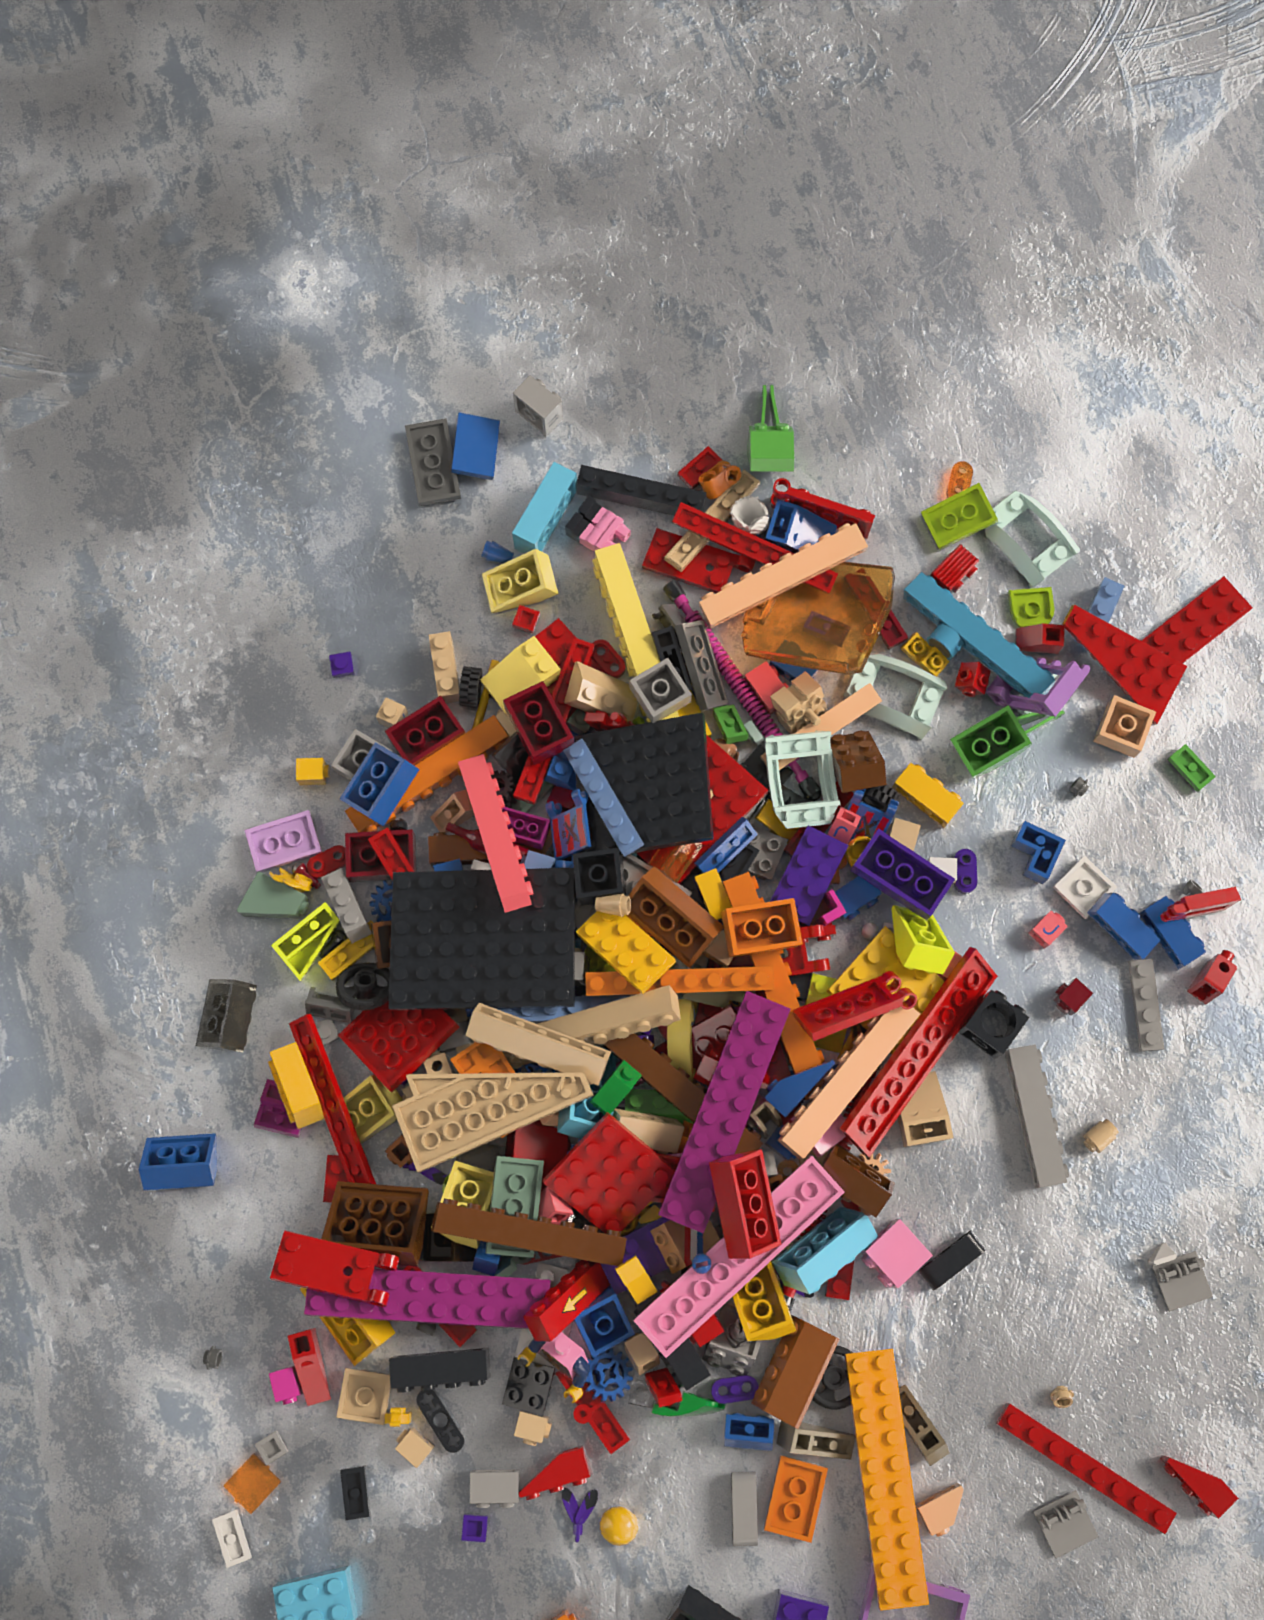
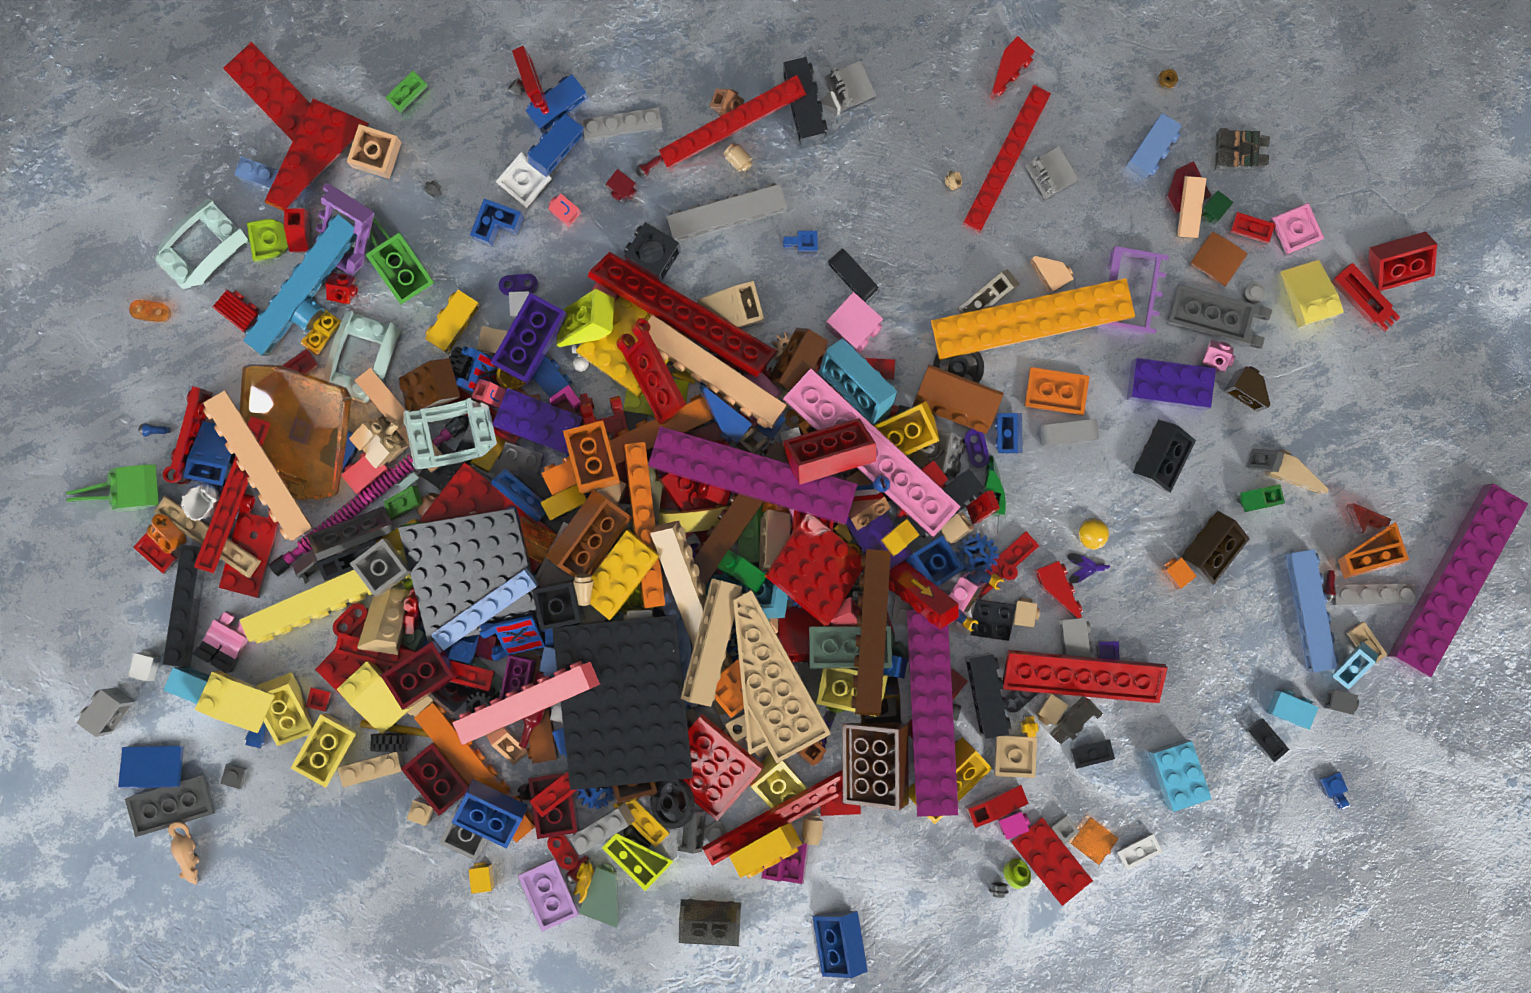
camera: 95 degrees left, 10 degrees up
red hinge [270,1230,399,1307] -> none
dark purple plate [329,652,355,678] -> none
dark tan slope [776,1420,856,1460] -> none
lime plate [921,483,998,551] -> none
red torso [1187,950,1237,1005] -> none
none -> white brick [128,650,161,681]
none -> blue piece [138,423,170,437]
none -> light nougat animal [168,821,200,885]
none -> light yellow slope [195,671,275,733]
none -> dark grey plate [220,764,247,789]
none -> light yellow slope [291,713,356,788]
none -> dark red piece [636,155,663,178]
none -> red plate [659,75,807,168]
none -> nougat brick [709,89,744,117]
none -> black brick [783,57,828,149]
none -> blue plate [783,231,818,252]
none -> tan brick [802,814,824,845]
none -> red plate [1002,650,1168,703]
none -> lime plate [1003,858,1031,889]
none -> red plate [1010,817,1093,906]
none -> clear smoke hips [1049,696,1103,745]

